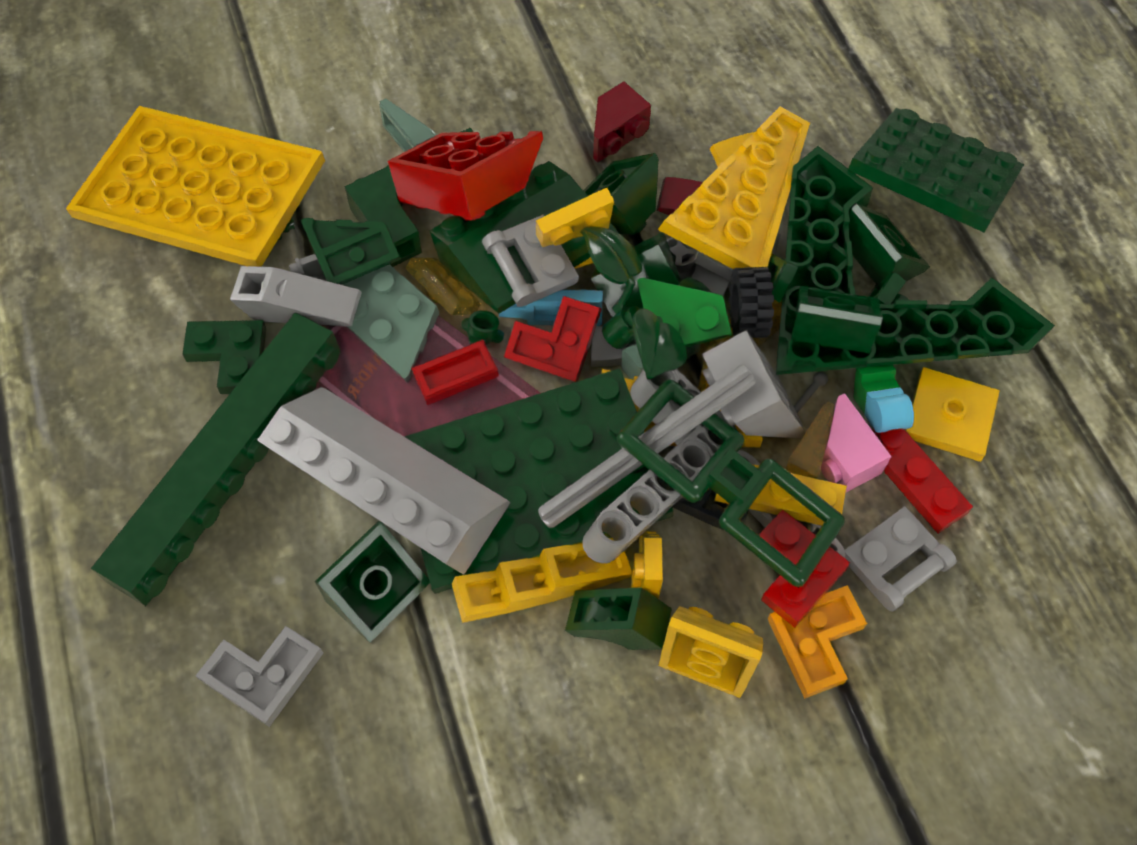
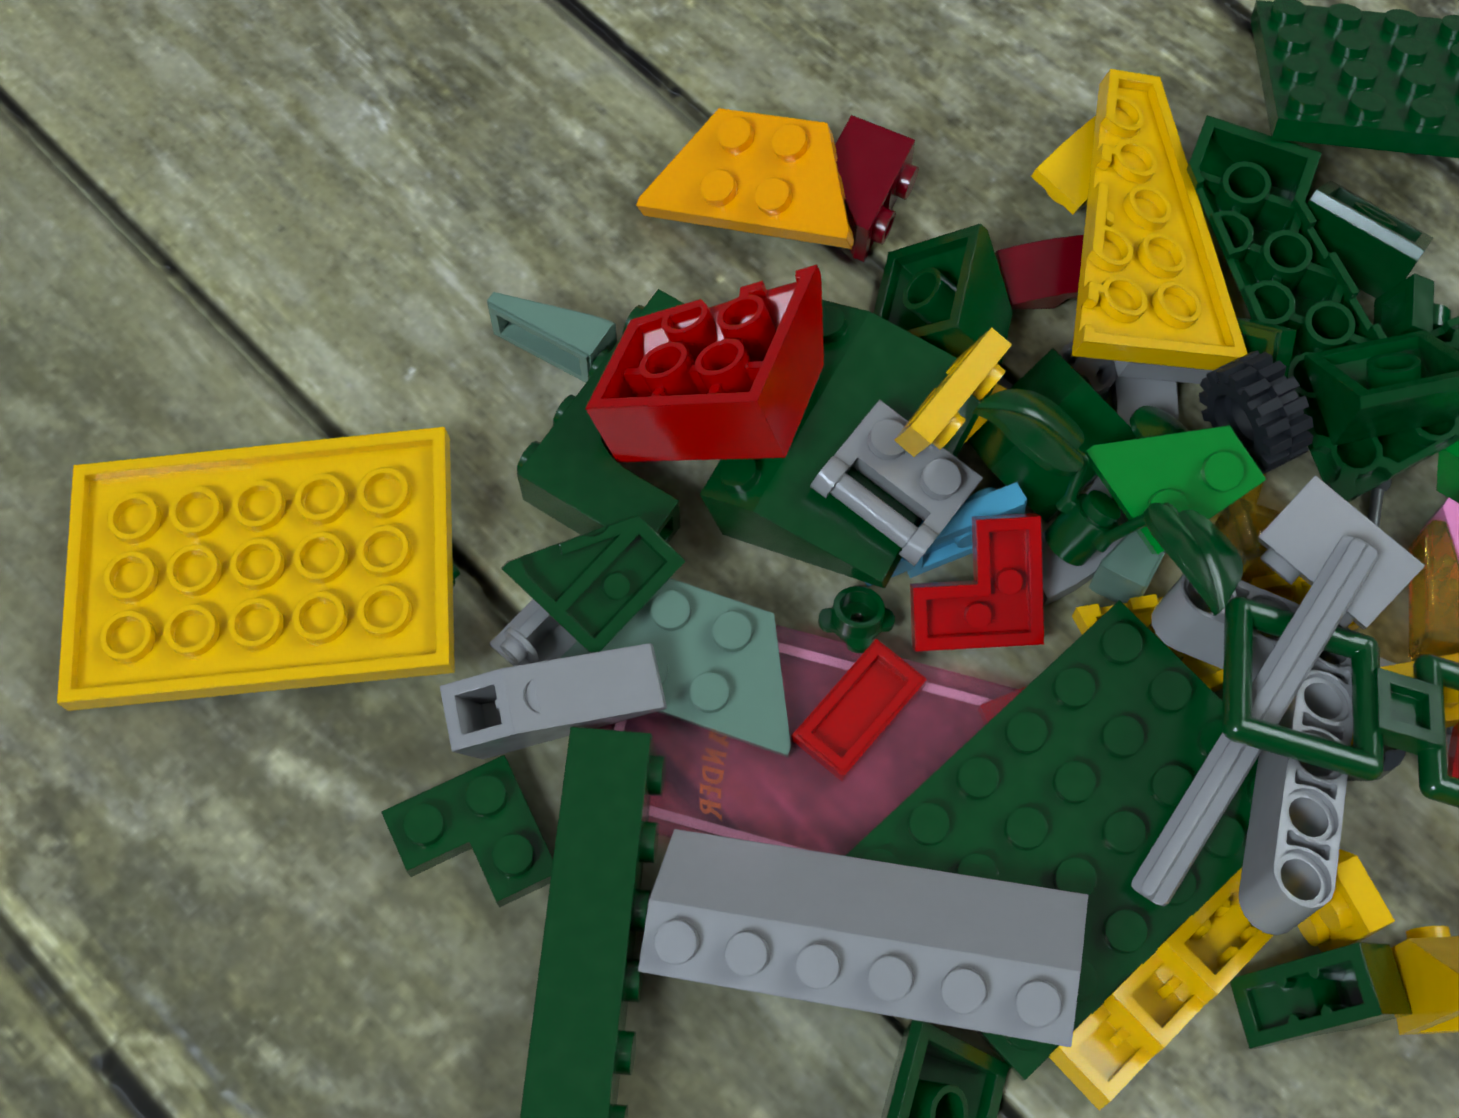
camera: 25 degrees left, 5 degrees up
clear yellow plate [405,258,481,315] -> none
none -> light orange wing [636,108,854,249]

